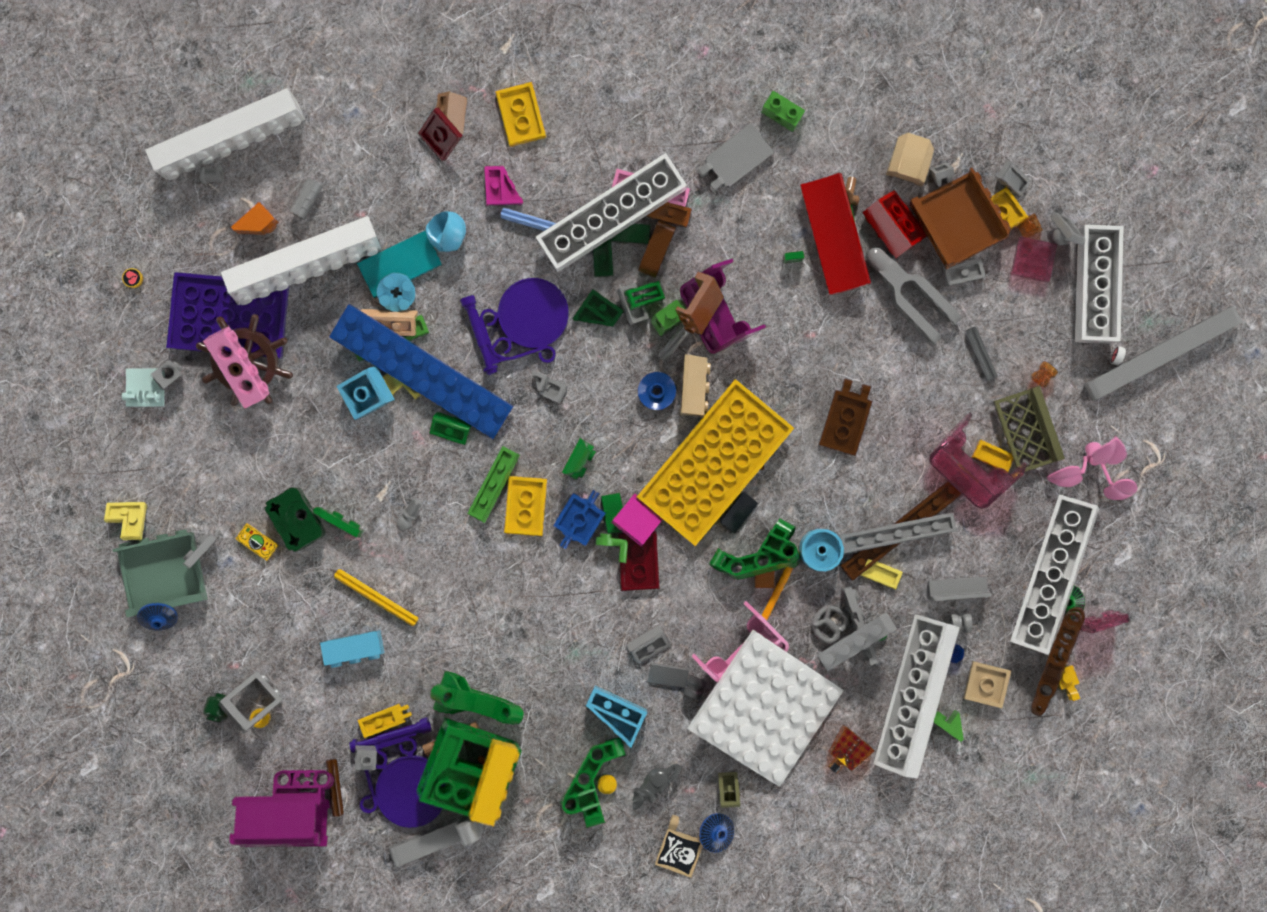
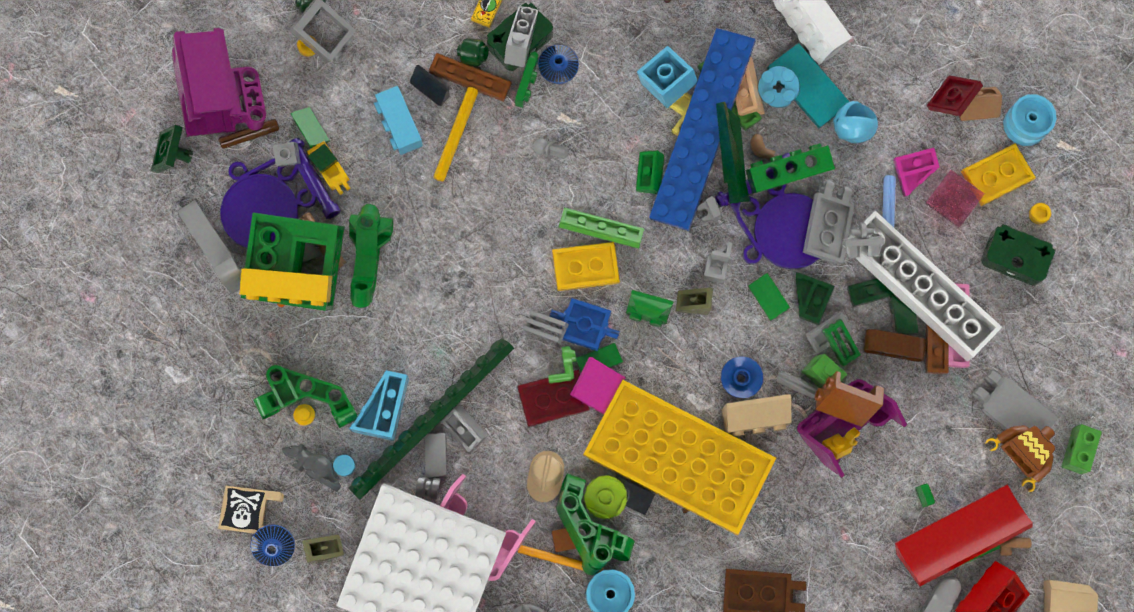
camera: 70 degrees right, 10 degrees down
none -> dark green tile [151,125,193,173]
none -> slope [290,107,330,148]
none -> dark green tile [308,144,338,174]
none -> medium azure piece [333,455,355,477]
none -> dark green plate [349,338,514,500]
none -> black slope [410,65,450,106]
none -> dark orange tile [429,53,512,102]
none -> dark green head [457,38,489,66]
none -> light grey slope [504,6,538,67]
none -> light grey tile [523,310,569,344]
none -> tan piece [527,451,564,502]
none -> dish [538,45,579,84]
none -> lime tile [584,475,628,519]
none -> olive slope [676,287,713,315]
none -> light grey tile [697,196,721,222]
none -> dark green wedge [716,102,750,204]
none -> green brick [745,143,835,194]
none -> green slope [748,273,790,321]
none -> medium nougat arm [750,134,776,160]
none -> light grey tile [803,181,855,264]
none -> yellow plate [822,427,861,460]
none -> light grey hips [842,223,885,258]
none -> clear pink plate [925,170,984,228]
none -> dark green axle [981,224,1056,286]
none -> dark orange torso [985,425,1055,492]
none -> medium azure wheel [1003,94,1057,146]
none -> yellow tile [1029,203,1051,224]

